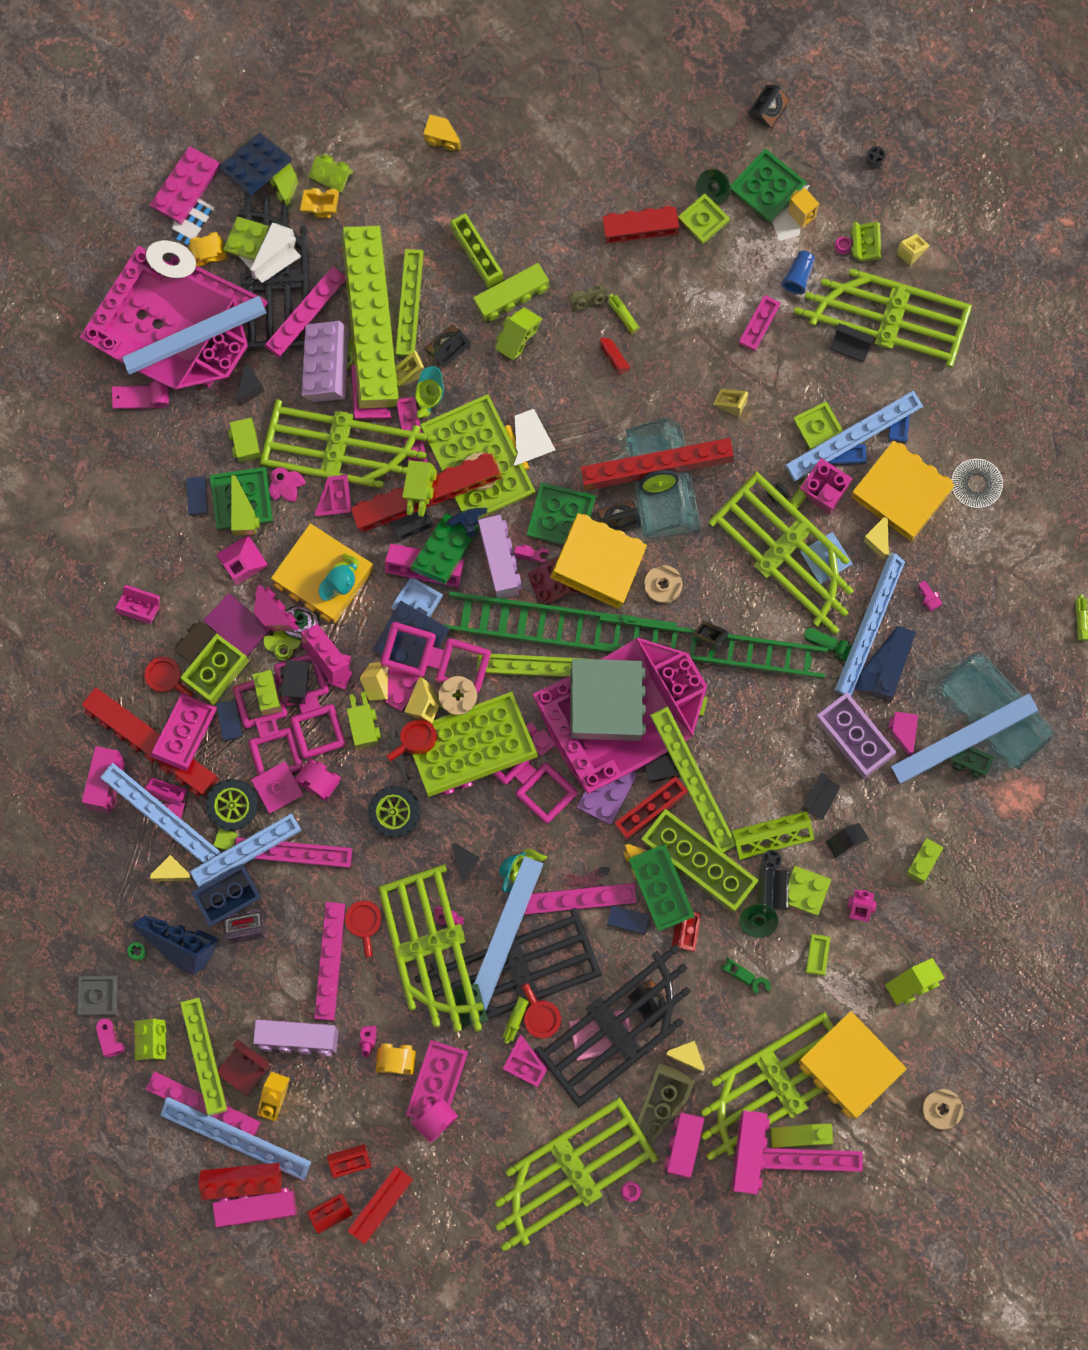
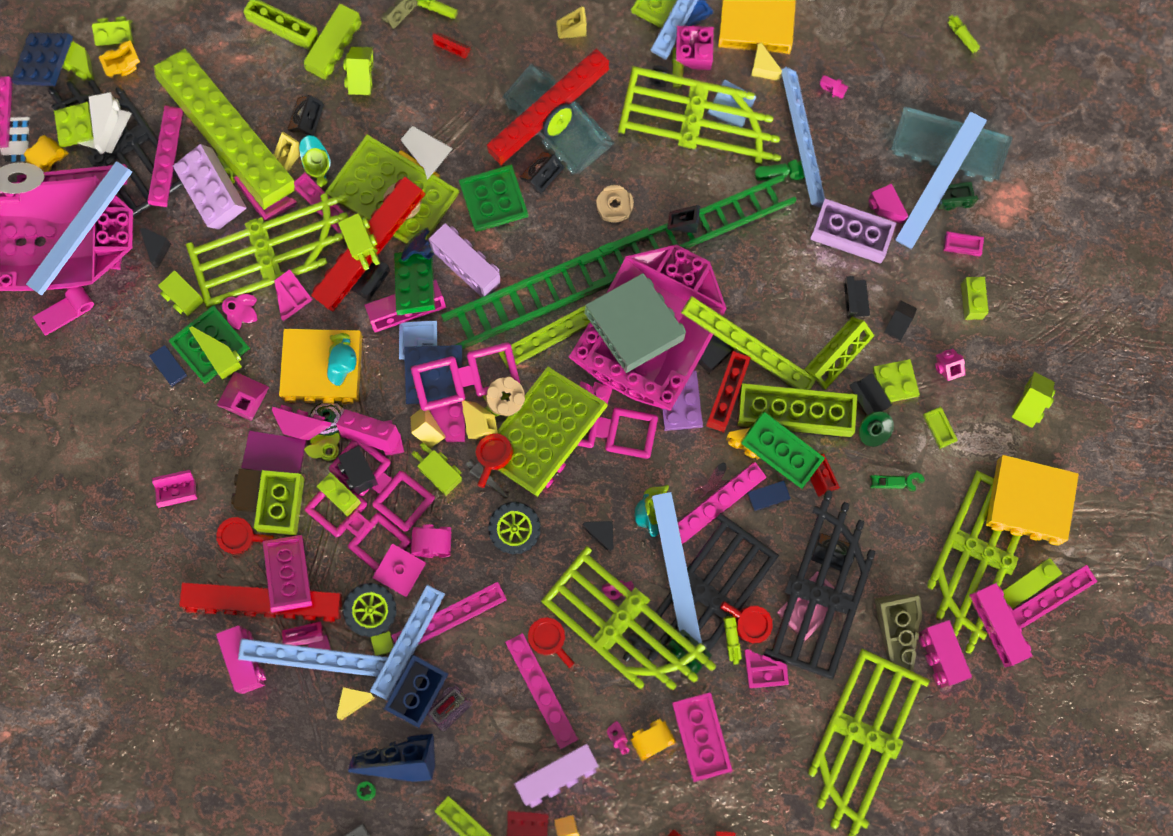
camera: 40 degrees left, 0 degrees up
dark blue tile [216,700,243,741] -> none
lime plate [396,249,424,357] -> none
dark pink brick [411,1095,458,1143] -> none
dark pink plate [514,545,549,564] -> none
dark red bracket [528,557,581,605] -> none
yellow brick [550,513,647,609] -> none
dark pink plate [621,1181,641,1202] -> none
light yellow slope [666,1041,704,1073] -> none
black wheel [761,850,781,870] -> none
dark blue wedge [855,626,916,703] -> none
tan plate [922,1089,963,1130] -> none
none -> dark pink tile [944,231,984,257]

